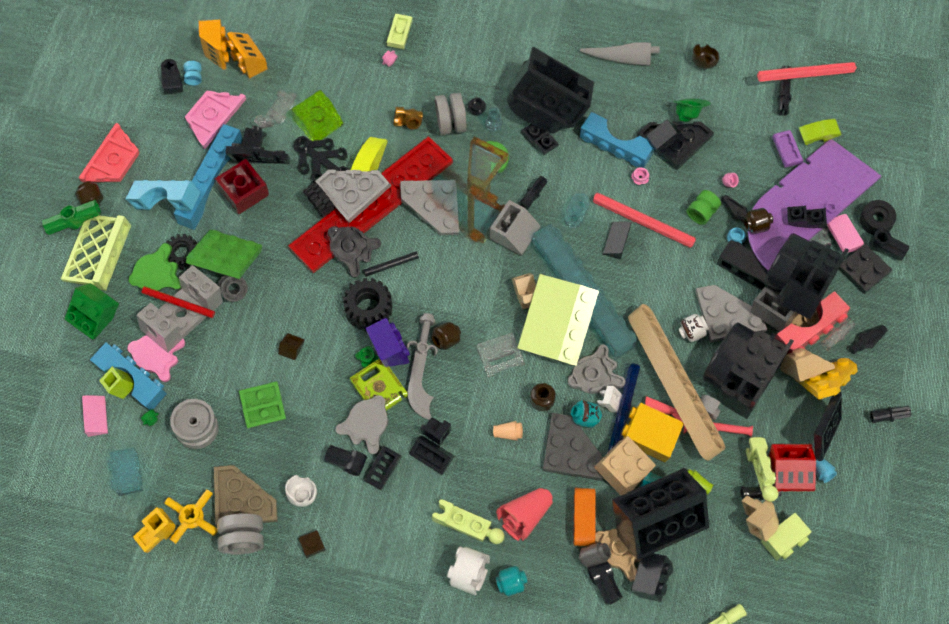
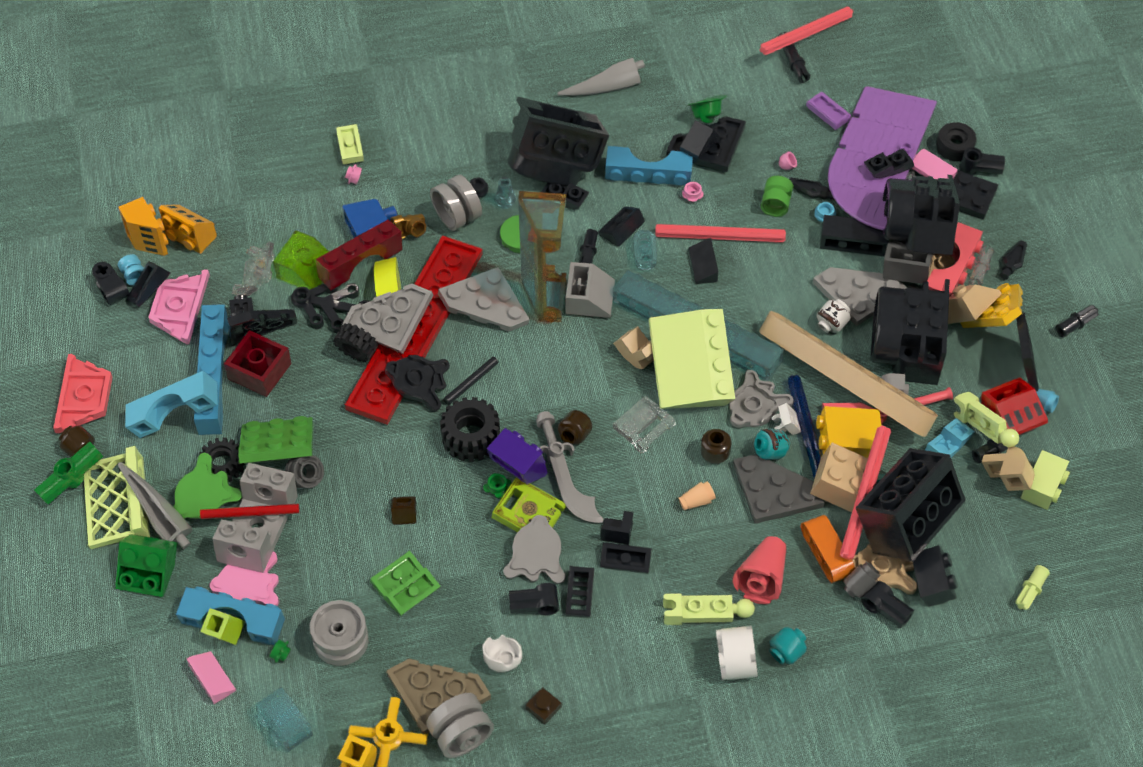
camera: 25 degrees left, 10 degrees down
dark brown hair [692,43,719,69] -> none
dark brown head [743,208,773,234] -> none
lime slope [799,119,842,145] -> none
none -> light grey piece [118,462,193,549]
none -> black slope [127,261,170,307]
none -> dark red arch [316,220,402,290]
none -> blue torso [342,199,397,238]
none -> black slope [598,206,645,246]
none -> coral axle [840,426,891,560]
none -> medium azure slope [925,418,975,457]

